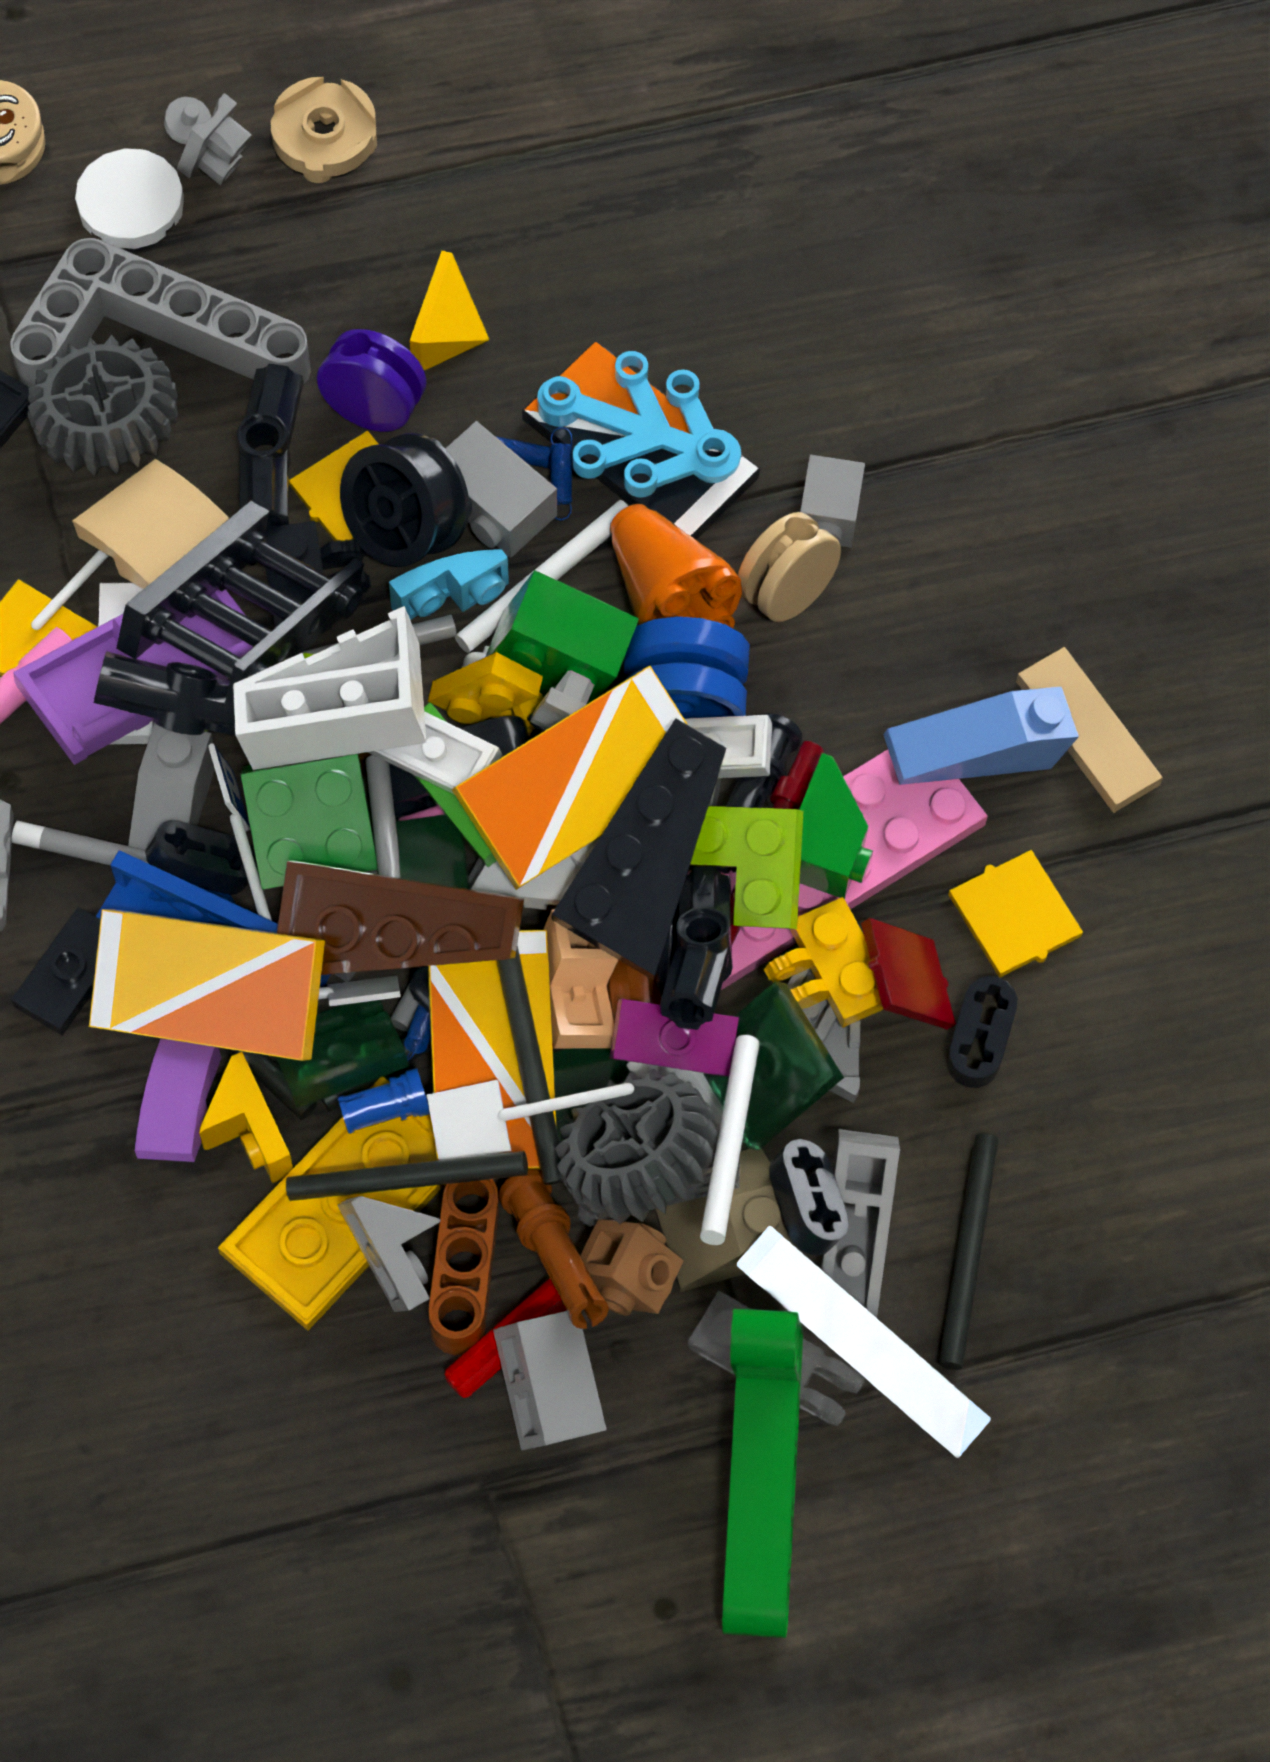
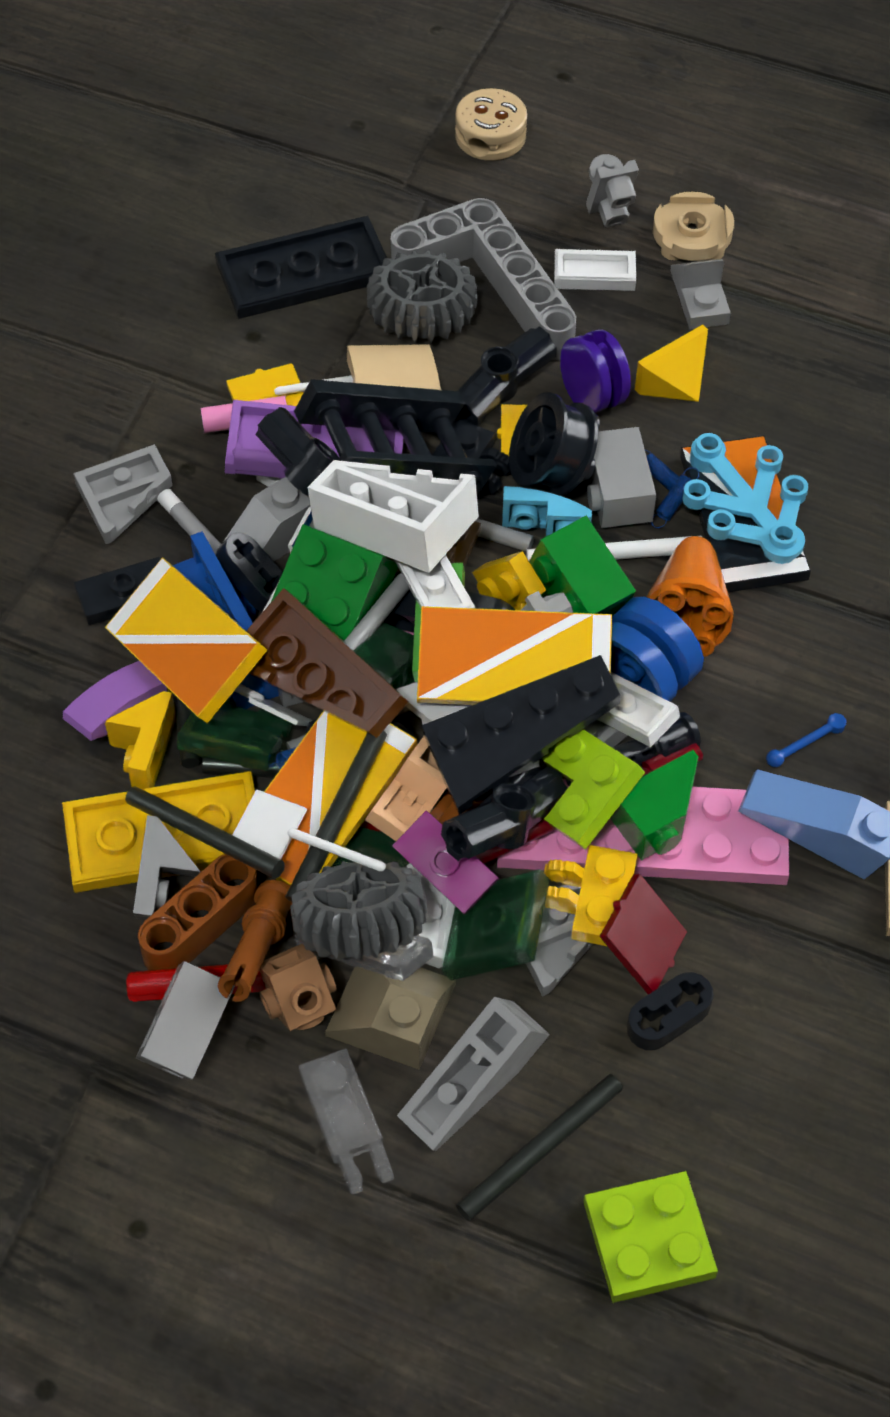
camera: 40 degrees right, 10 degrees down
white tile [75,148,184,249] -> none
blue pin [338,1068,430,1134] -> none
white bar [700,1035,759,1245] -> none
green beam [722,1308,803,1638] -> none
sticker [737,1226,990,1458] -> none
tan head [738,512,841,622] -> none
black beam [769,1139,849,1256] -> none
light grey brick [800,455,865,548] -> none
yellow piece [948,850,1083,978] -> none
none -> white tile [554,249,636,291]
none -> lime plate [584,1171,718,1303]
none -> light grey slope [670,259,731,329]
none -> blue hinge [766,713,847,768]

